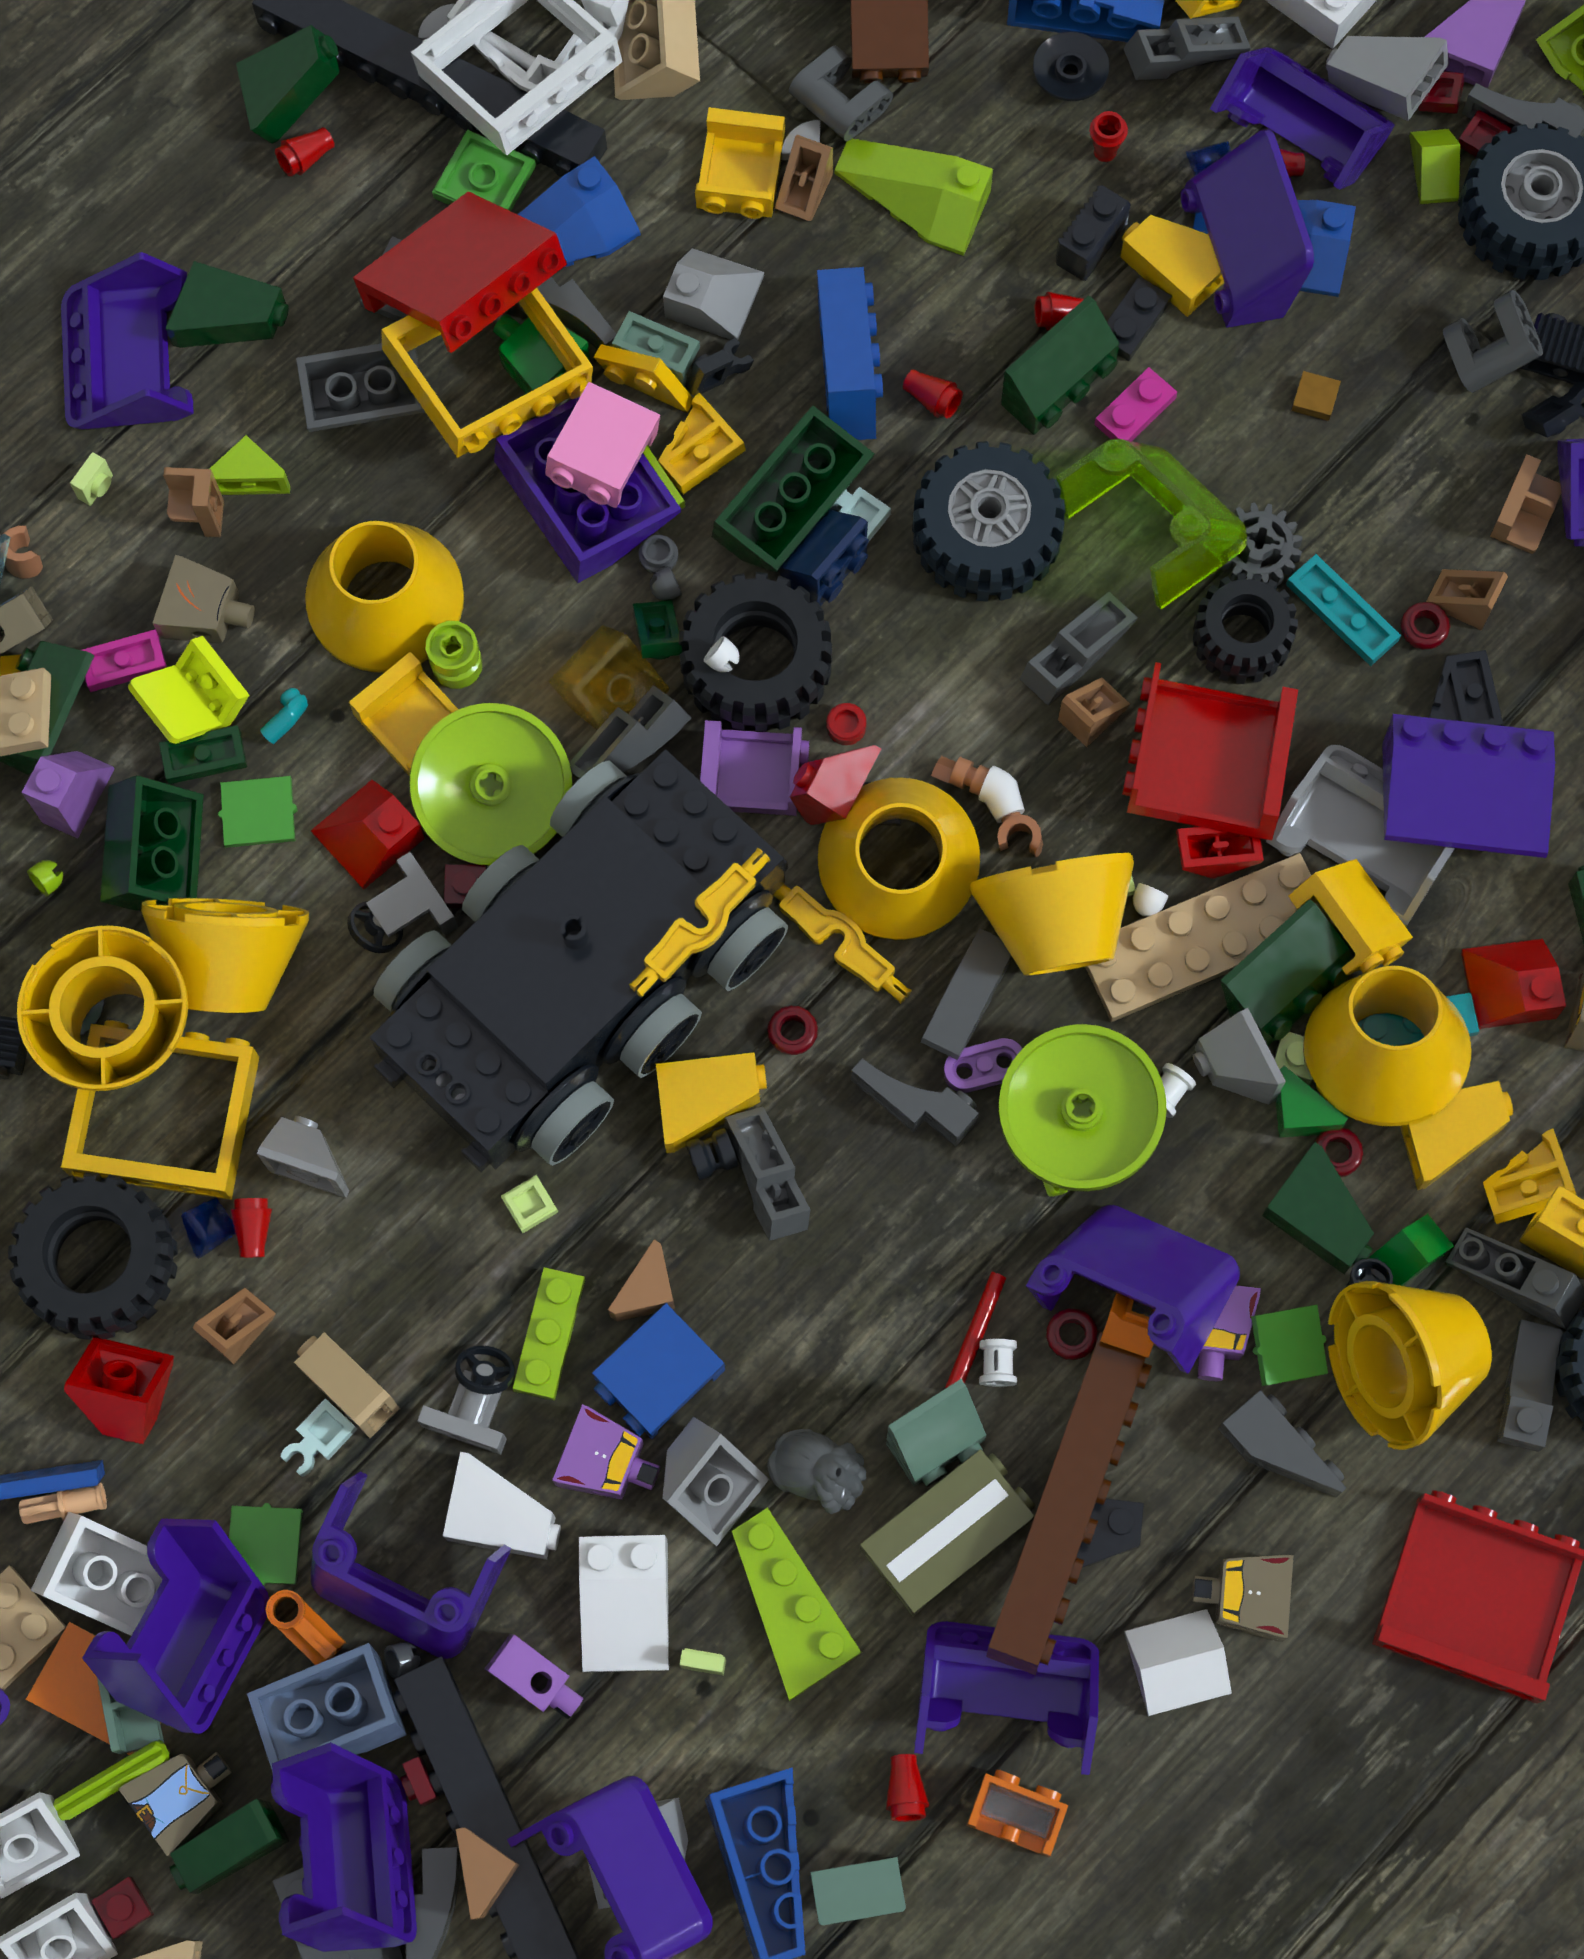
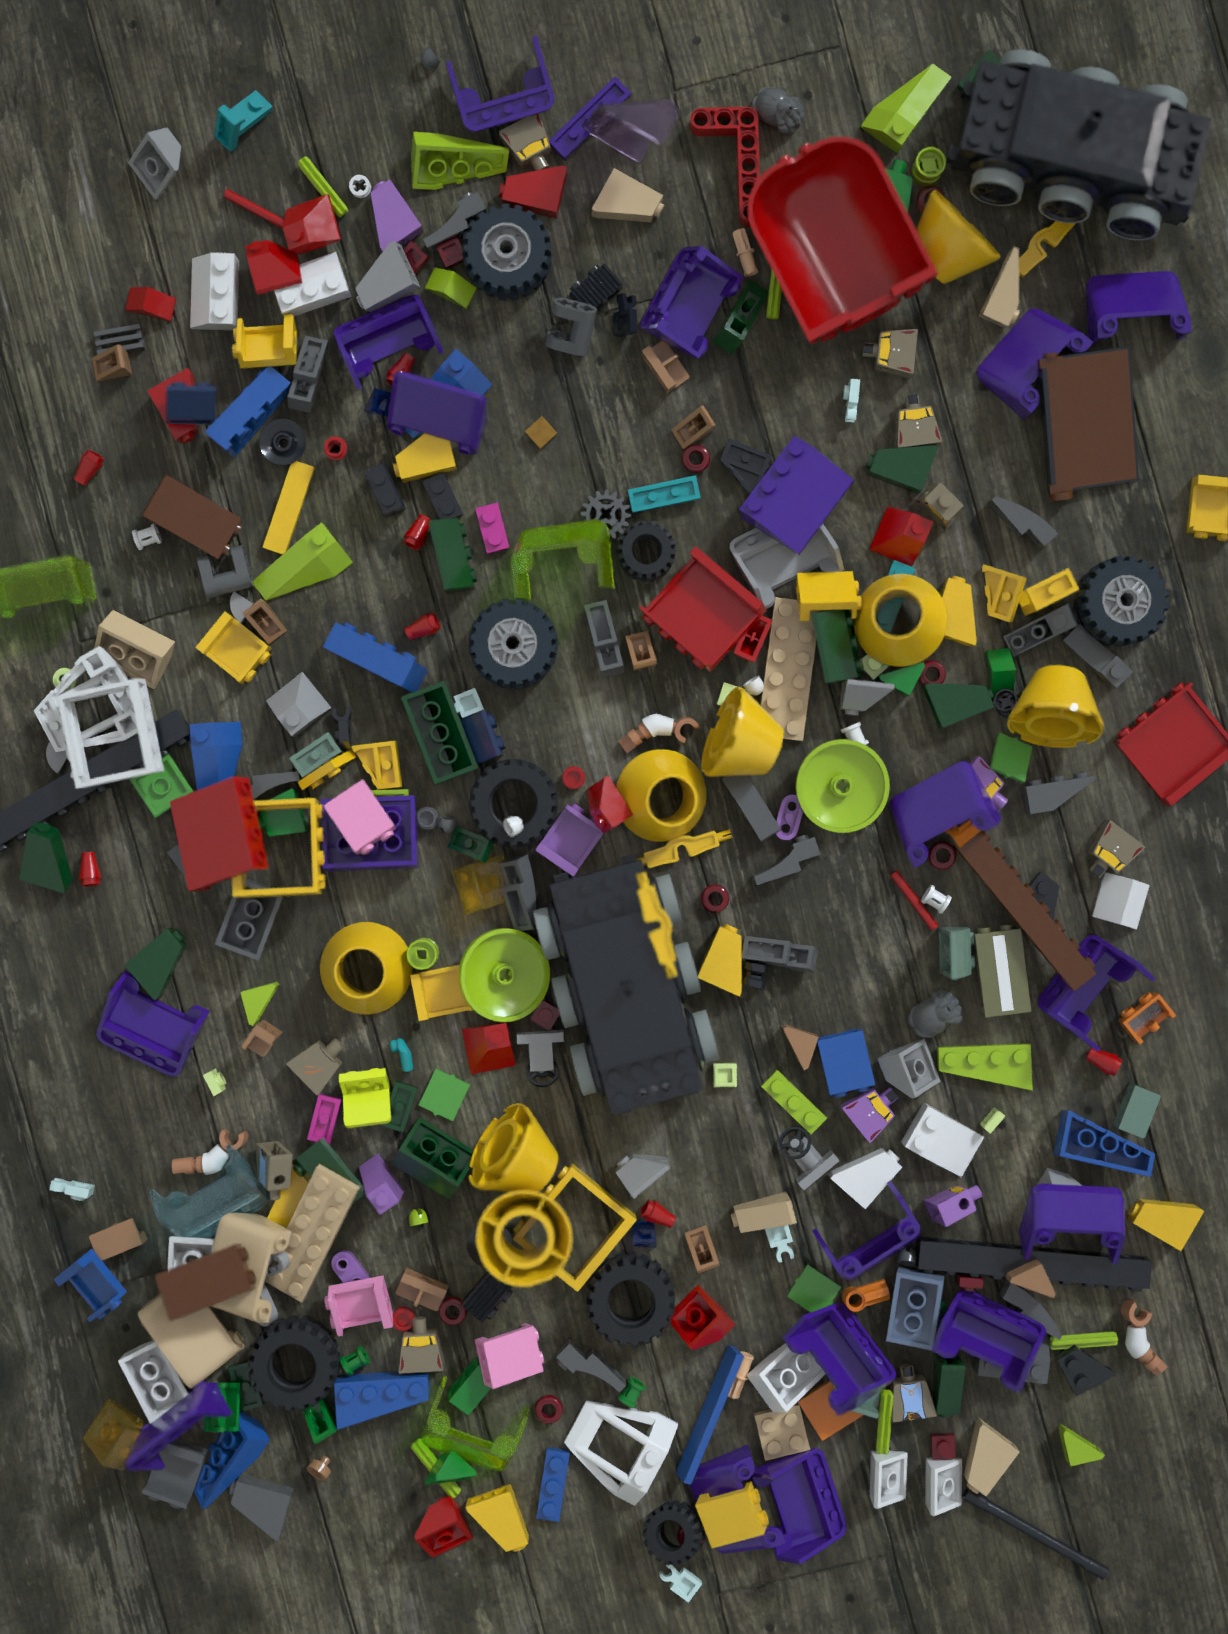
camera: 60 degrees left, 15 degrees up
none -> yellow tile [263,461,315,555]

